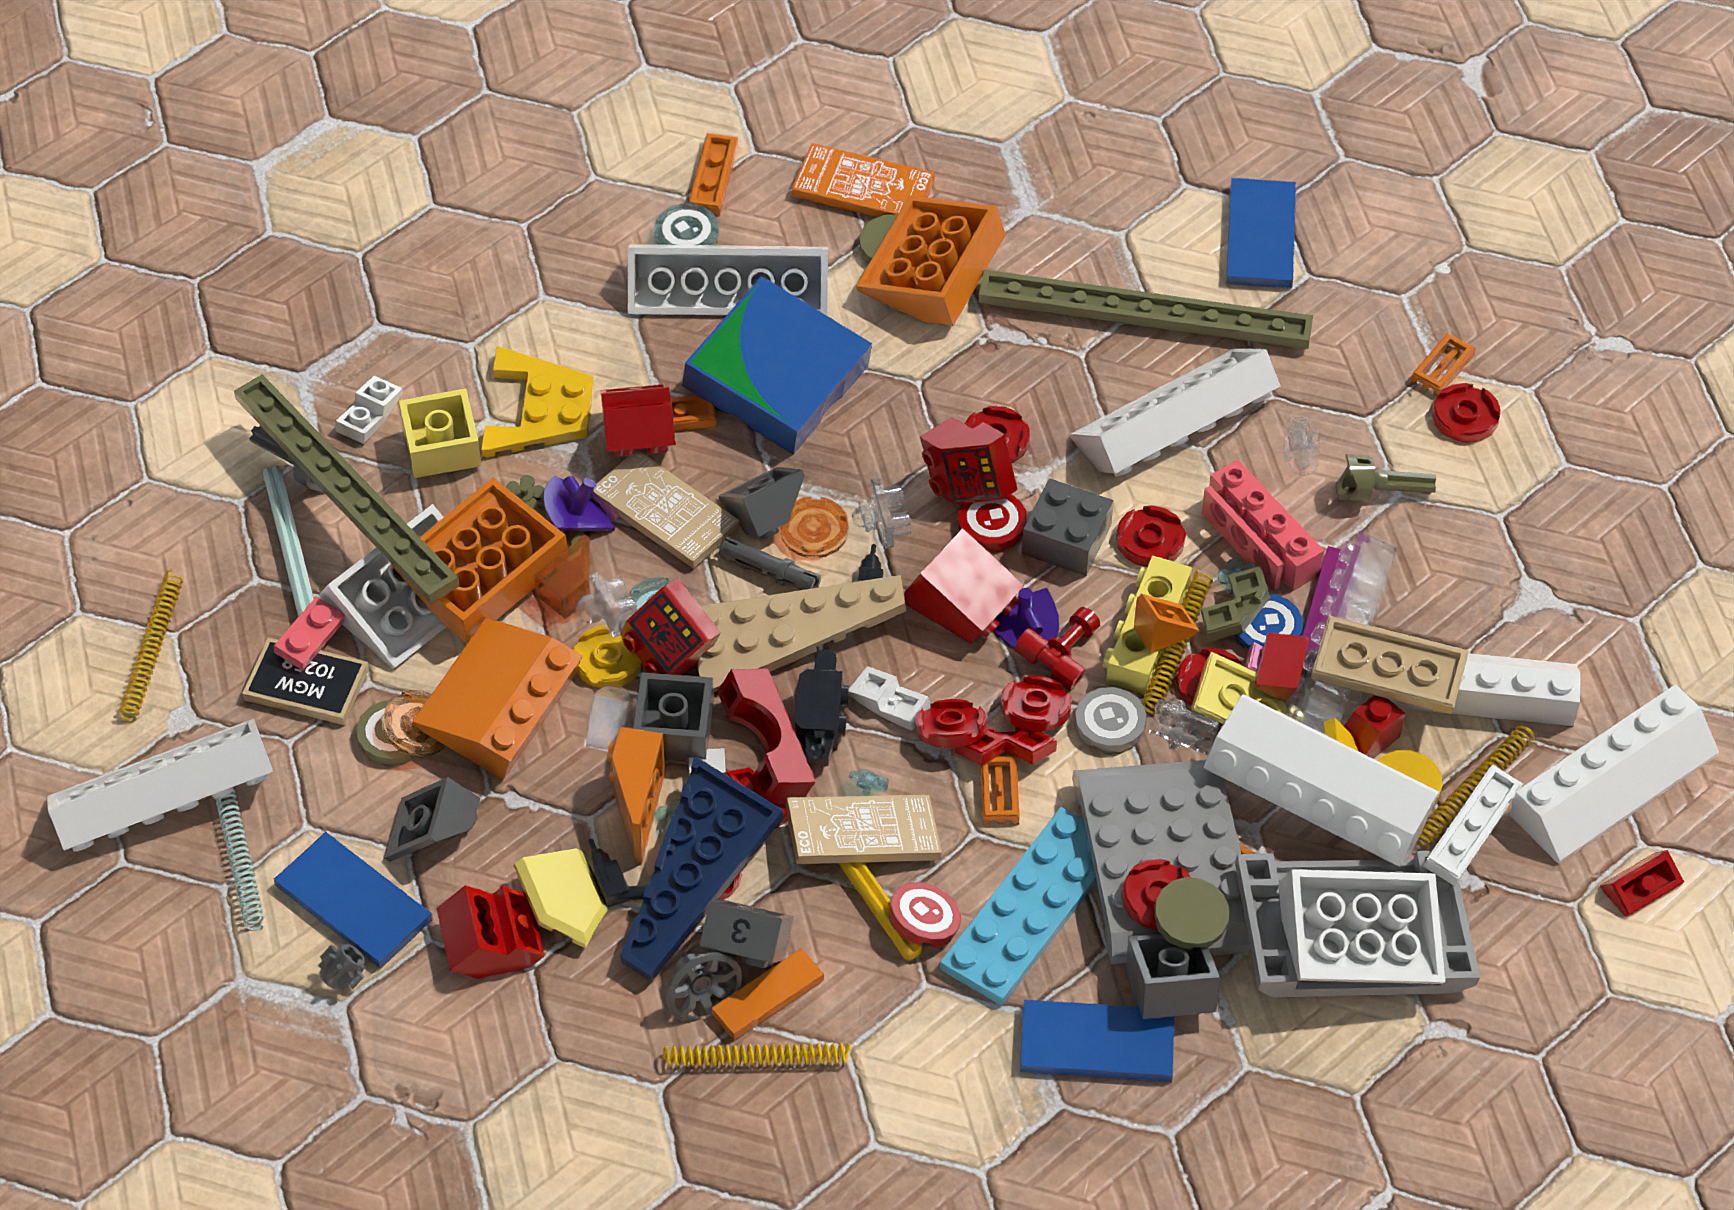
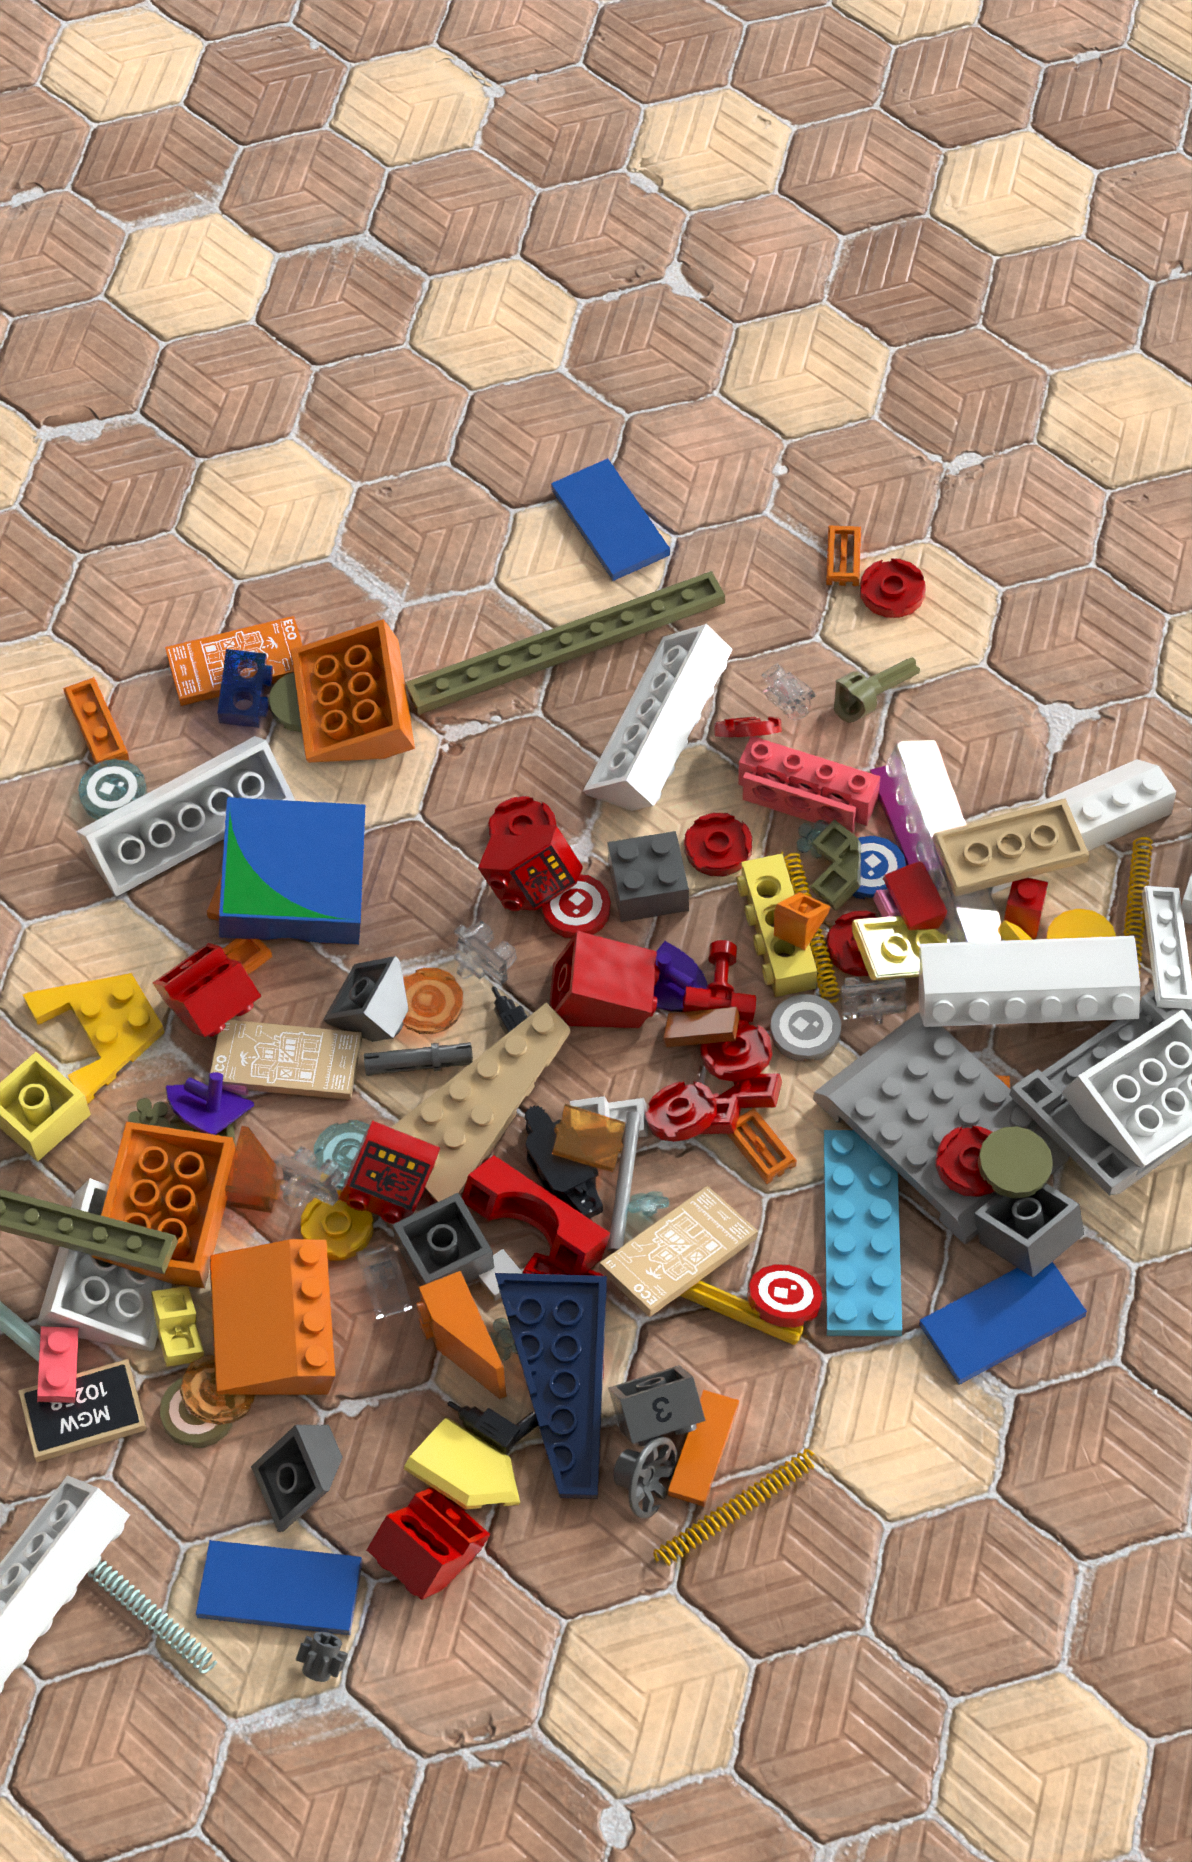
camera: 30 degrees left, 5 degrees up
none -> light yellow slope [151,1286,204,1367]
none -> clear blue brick [217,649,273,728]
none -> clear orange piece [552,1104,626,1173]
none -> light grey bar [608,1112,641,1253]
none -> dark orange tile [663,1007,740,1047]
none -> red tile [714,716,782,737]

